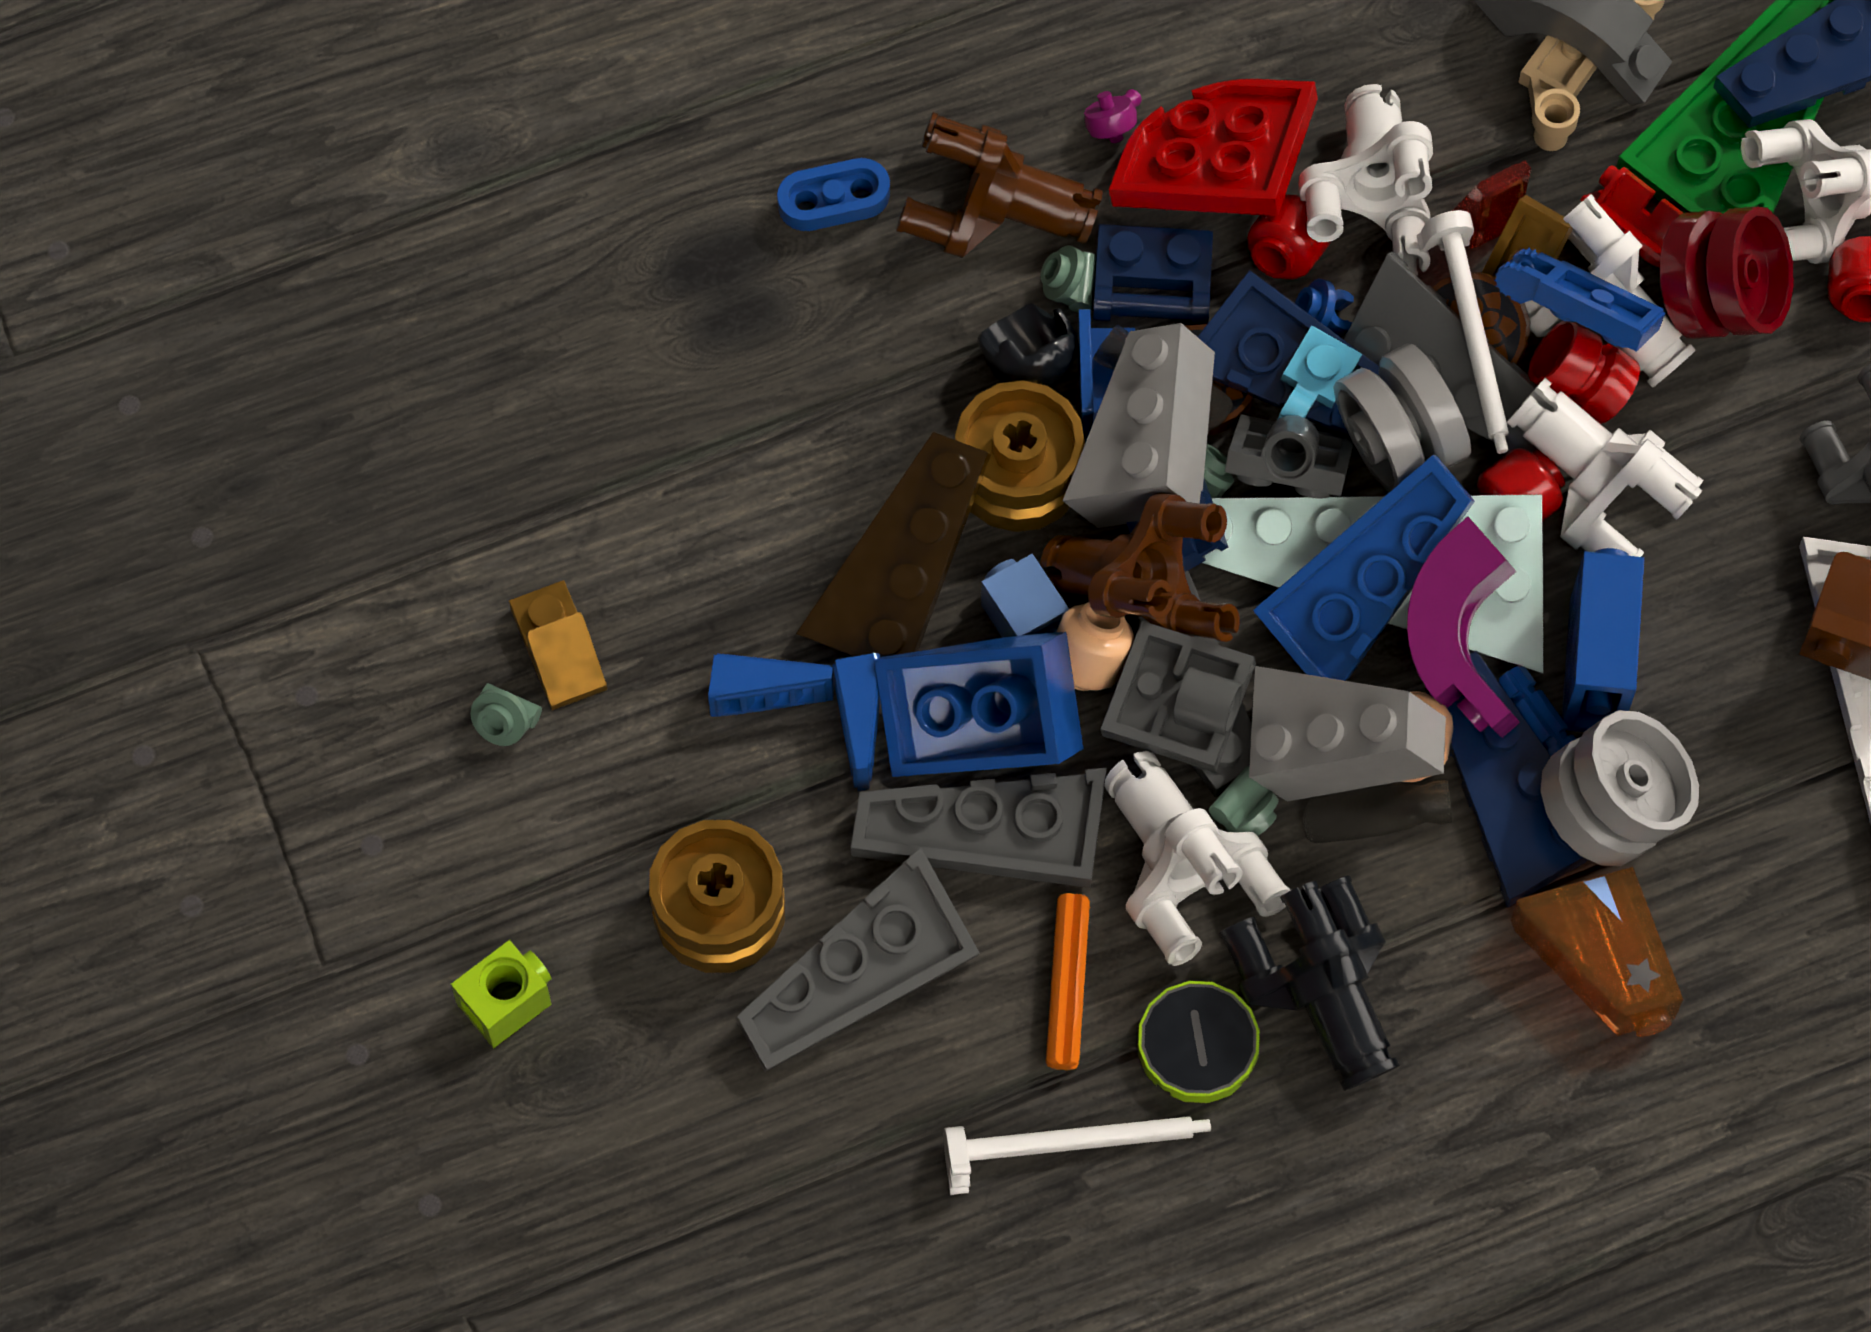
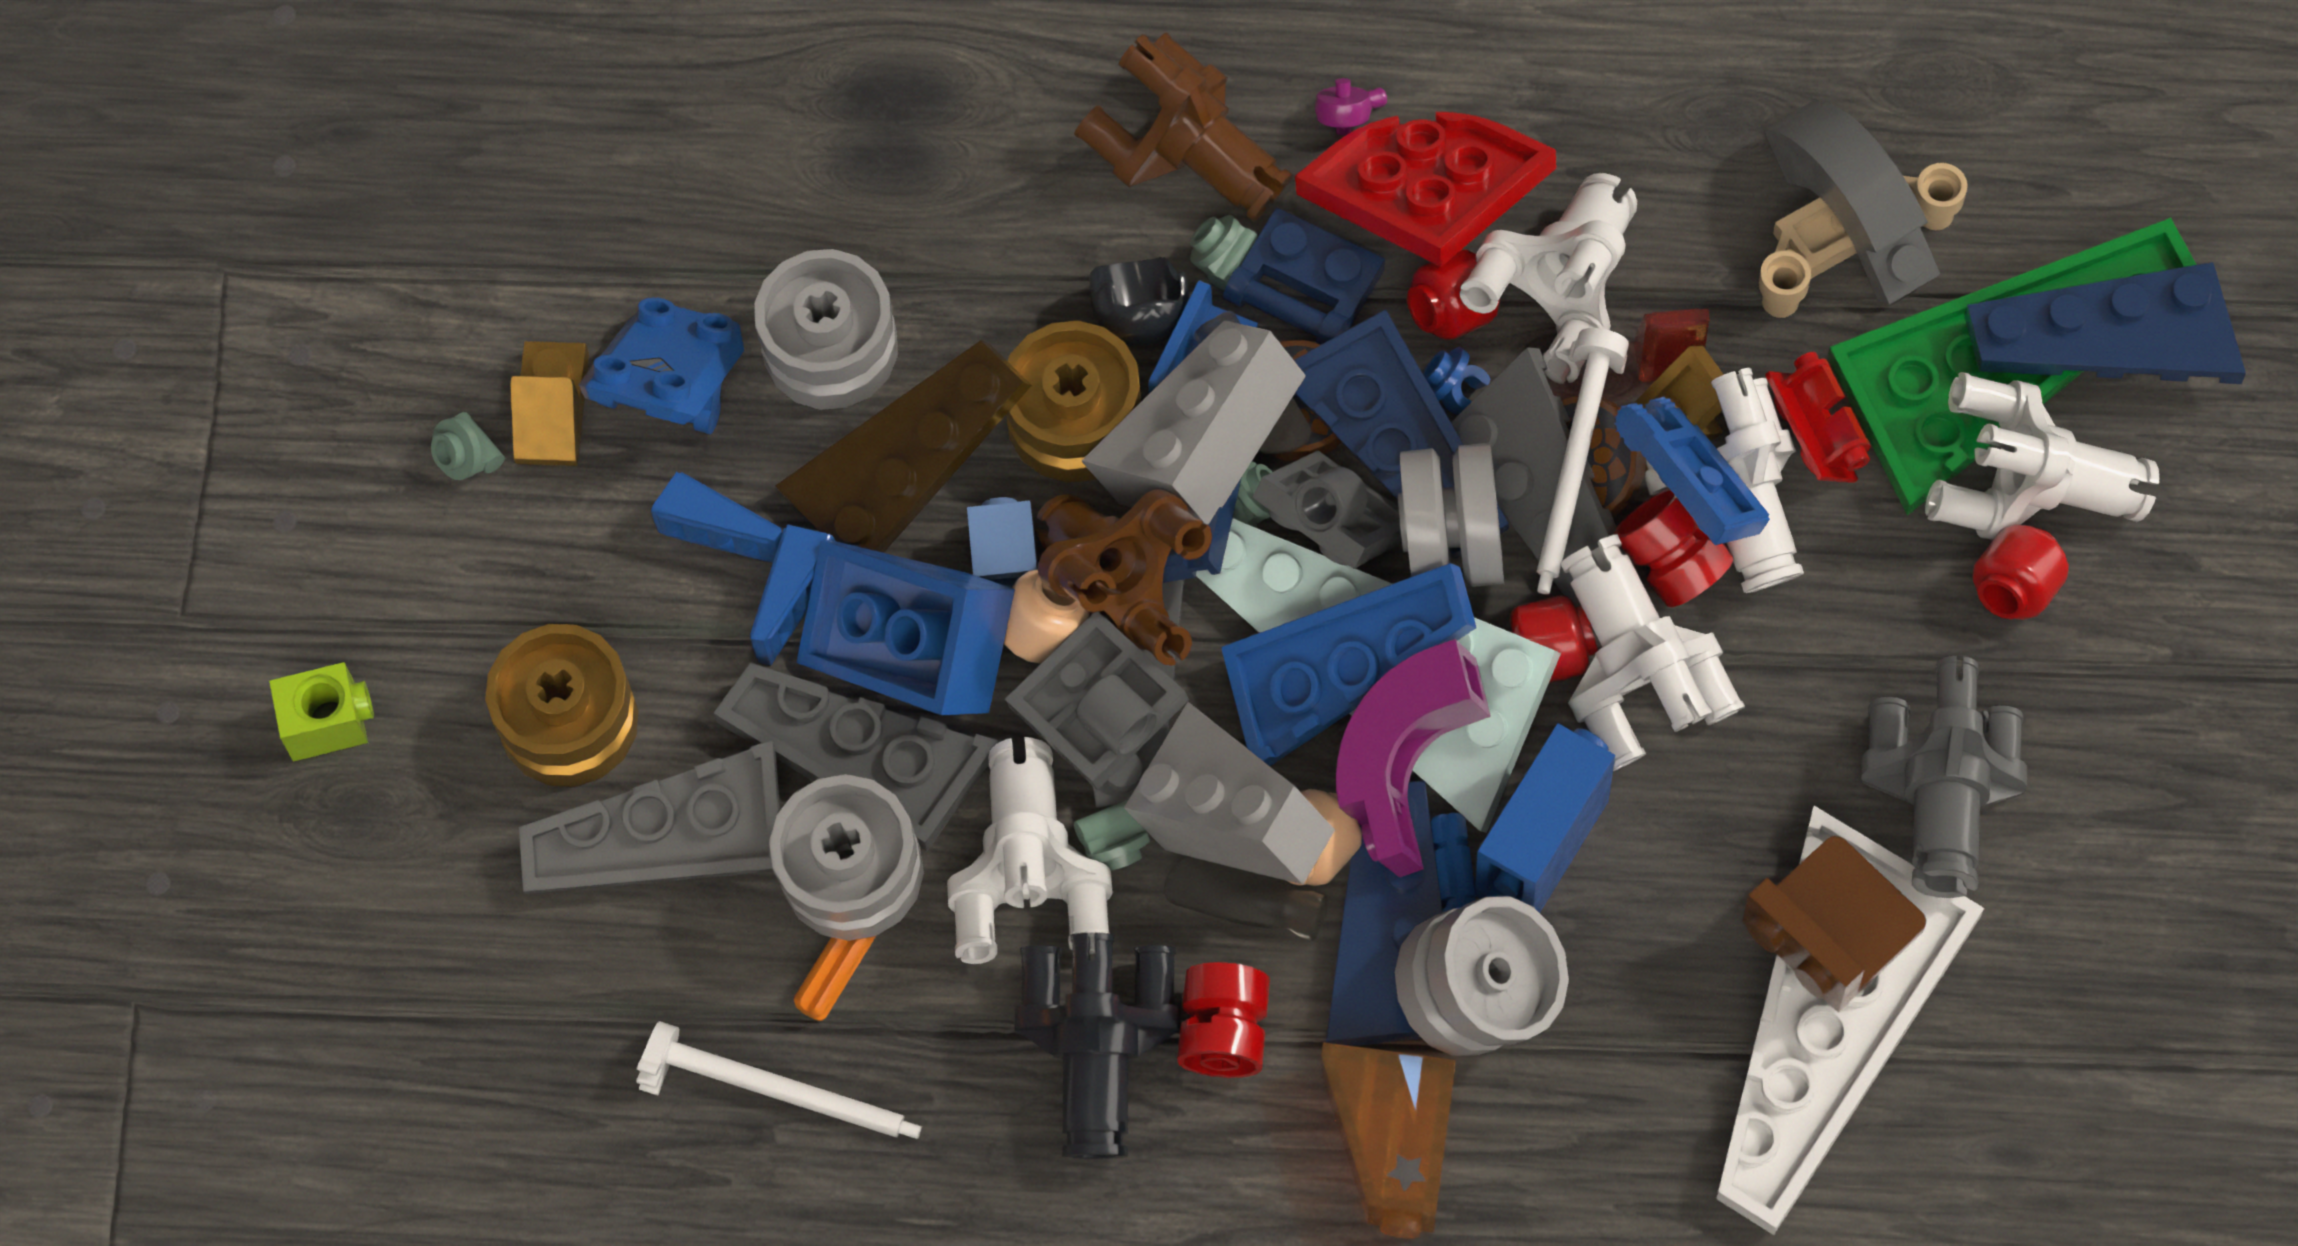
camera: 30 degrees right, 0 degrees up
blue plate [777,158,890,231] -> none
black tile [1138,981,1260,1103] -> none
medium azure plate [1277,325,1362,420] -> none
dark red wheel [1660,206,1794,339] -> none
none -> blue shield [579,298,744,435]
none -> light grey wheel [754,249,898,410]
none -> light grey wheel [769,774,924,941]
none -> red wheel [1177,962,1270,1078]

